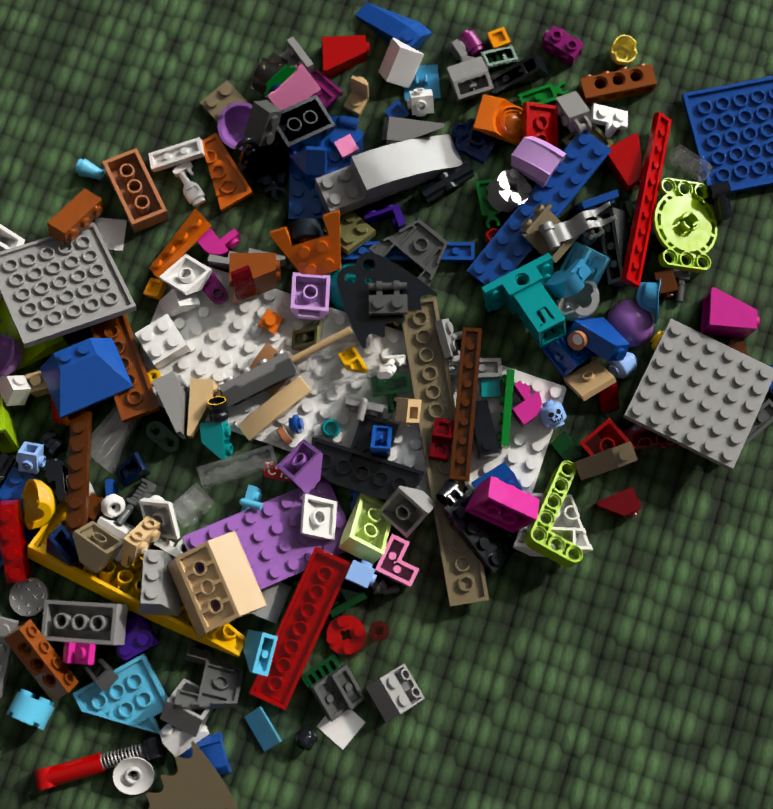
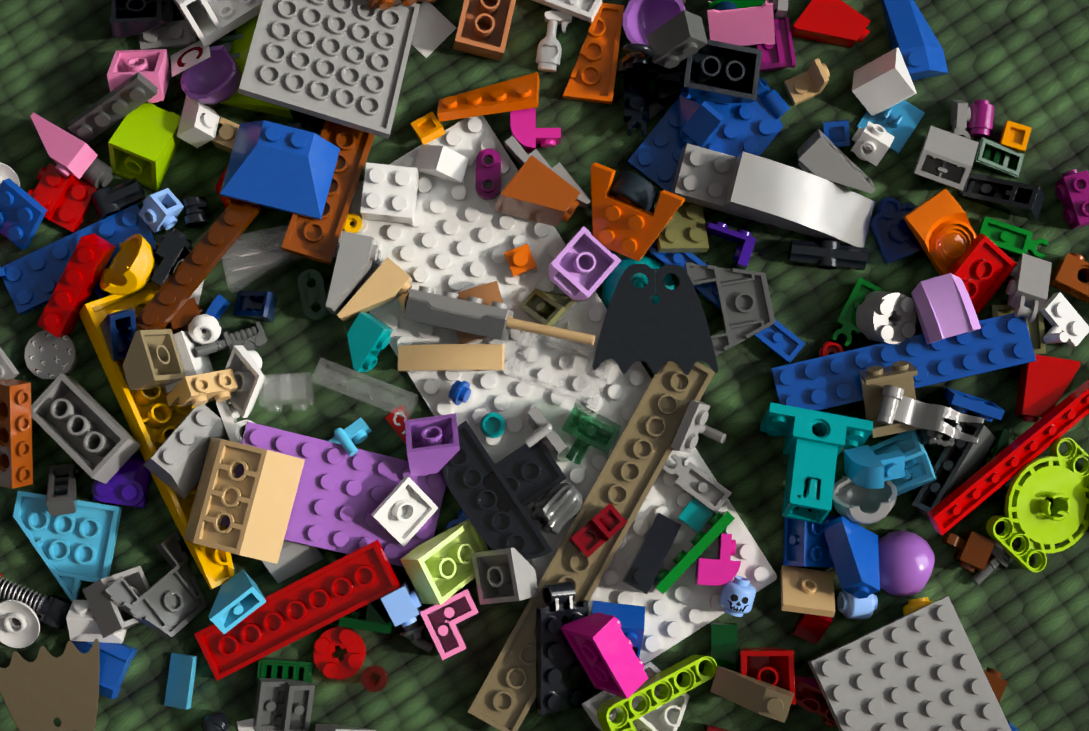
camera: 30 degrees right, 5 degrees up
dark pink brick [62,642,96,665] -> none
white slope [159,254,213,295] -> none
black wheel [207,396,229,422] -> none
dark red slope [230,265,256,302] -> none
nougat tile [277,425,293,445] -> none
bright pink tile [334,134,359,160] -> none
yellow tile [337,346,369,374] -> none
dark grey plate [369,280,408,316] -> none
blue slope [370,425,392,457] -> none
white piece [376,354,407,379] -> none
tan brick [394,397,422,426] -> none
reddish brown plate [449,327,482,482] -> none
nougat tile [567,330,588,351] -> none
dark azure piece [636,278,661,324] -> none
dark pink slope [701,287,760,338] -> none
none -> dark grey piece [530,483,583,535]

